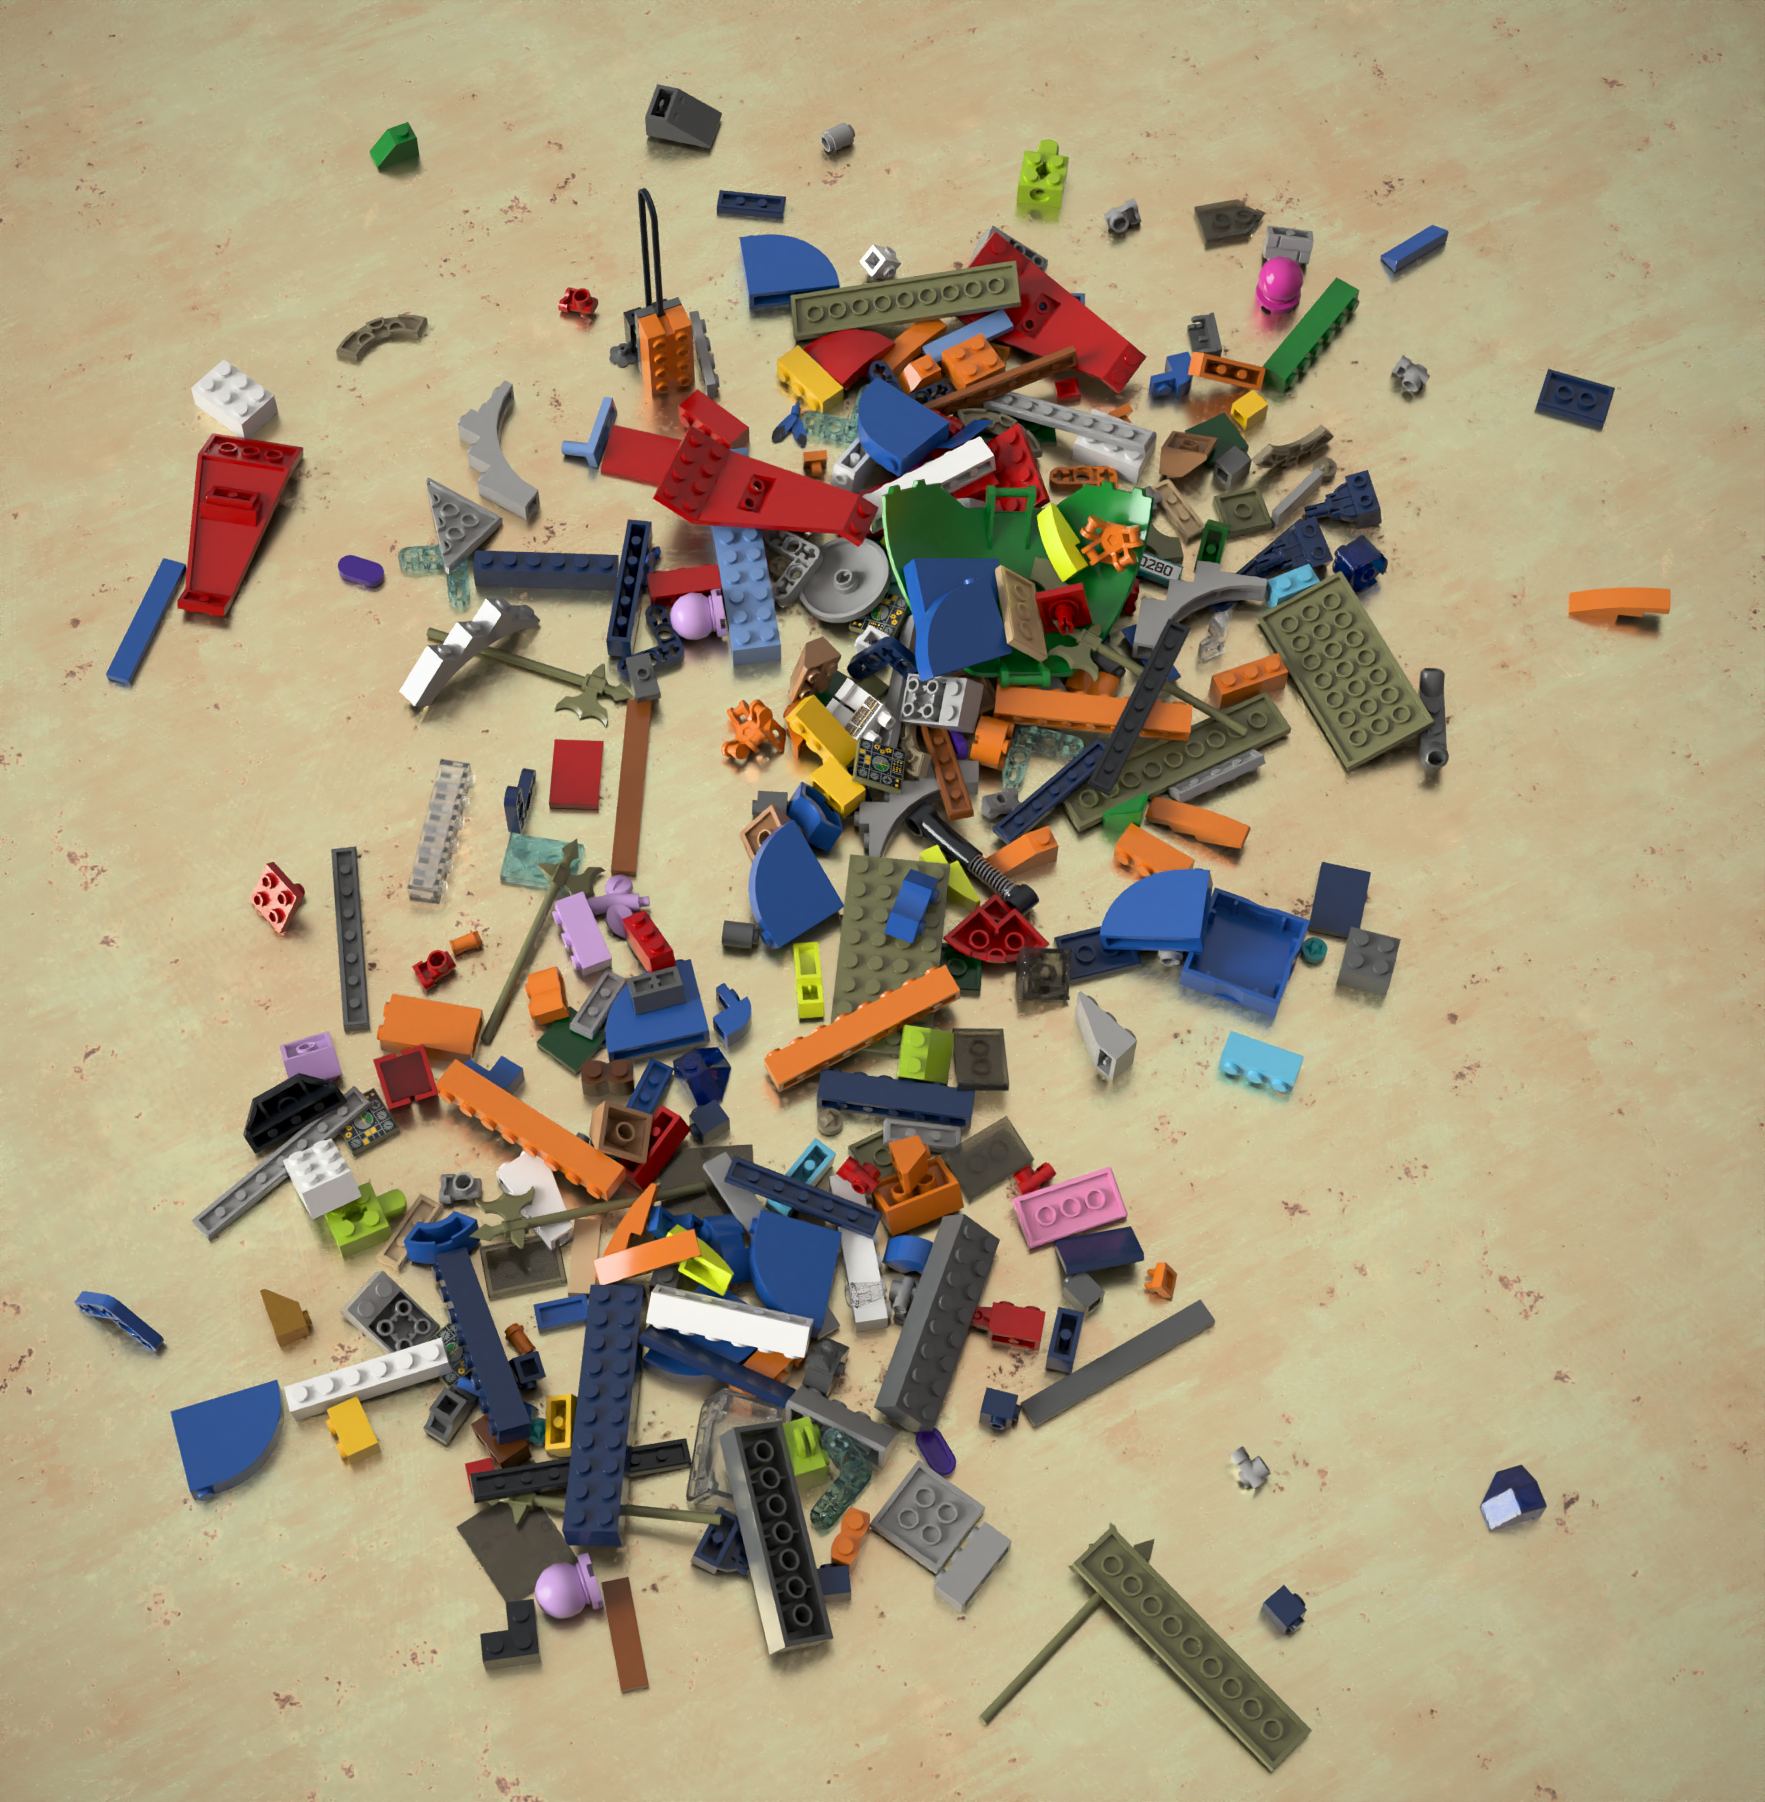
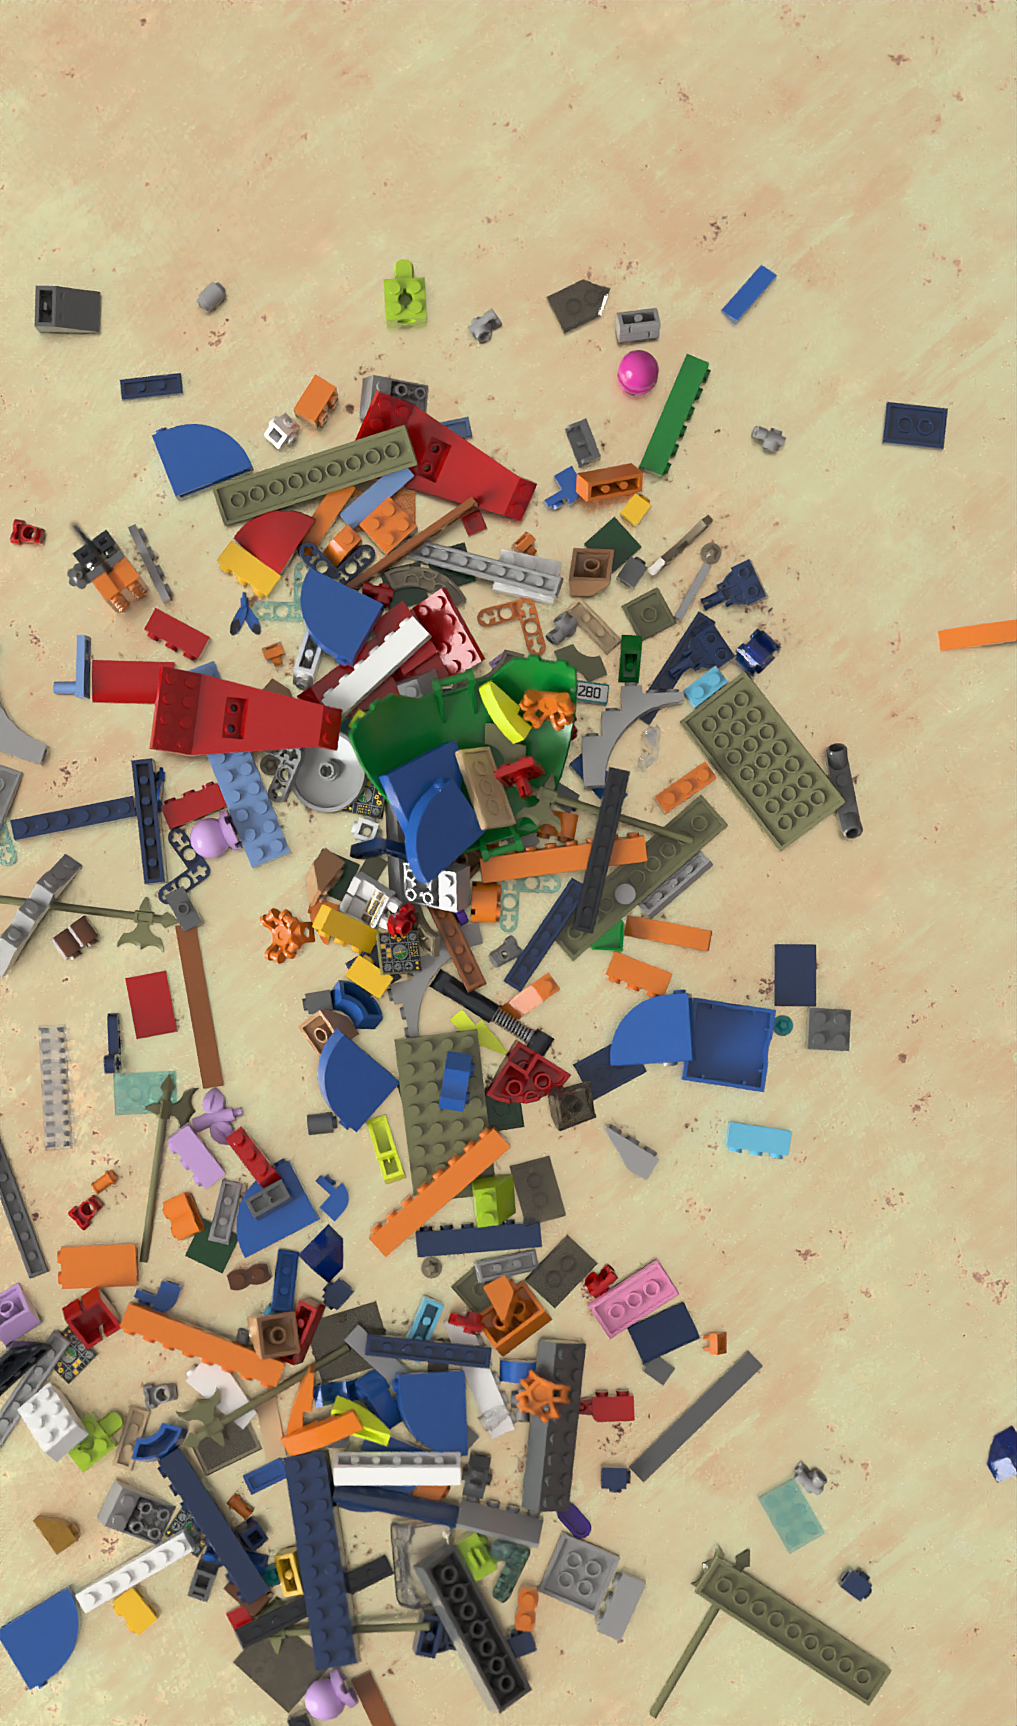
camera: 15 degrees left, 25 degrees up
blue sticker [933,420,993,448] -> none
dark blue brick [1045,1307,1084,1373] -> none
none -> reddish brown brick [51,915,100,961]
none -> orange brick [294,374,339,430]
none -> red plate [387,902,417,936]
none -> orange piece [516,1369,570,1424]
none -> light grey tile [615,884,636,905]
none -> clear light blue plate [758,1477,825,1554]

